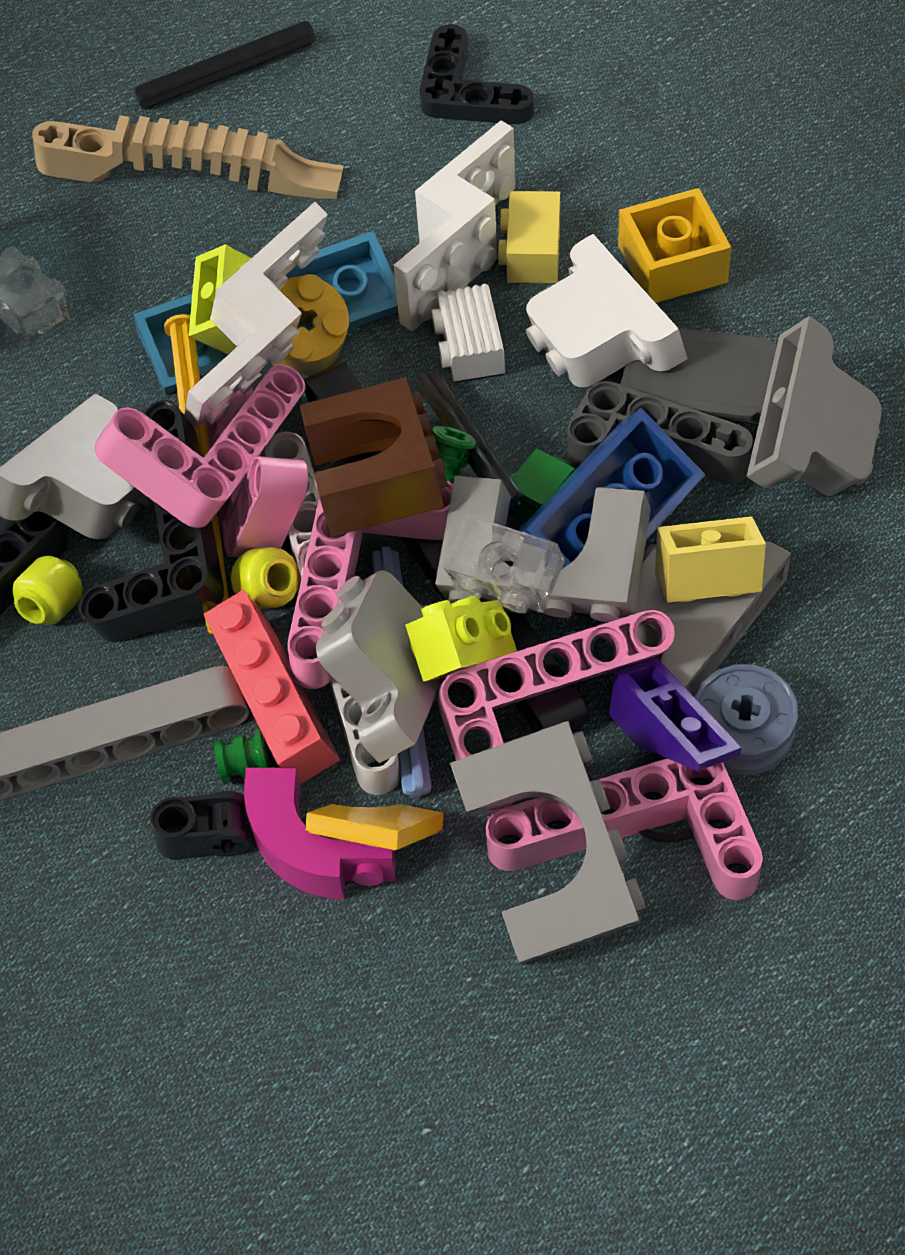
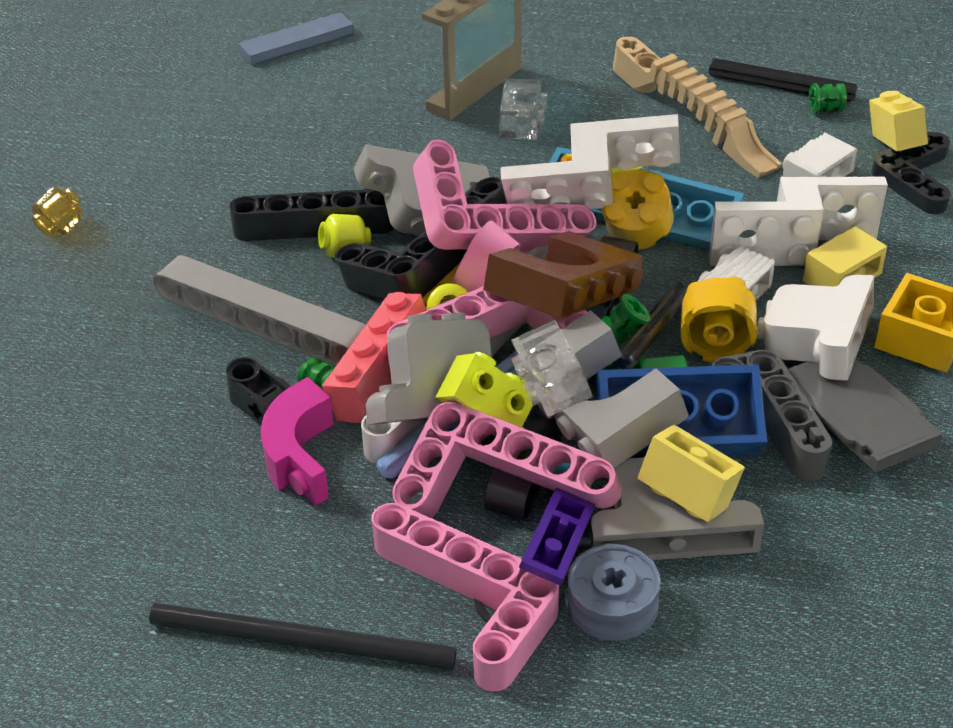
camera: 45 degrees right, 15 degrees down
yellow tile [306,804,444,850] -> none
light grey arch [450,721,646,964] -> none
light grey brick [747,316,882,496] -> none
none -> black piece [149,603,457,670]
none -> yellow brick [681,277,757,363]
none -> white brick [782,132,857,177]
none -> green bush [809,83,847,114]
none -> light yellow brick [869,91,928,151]

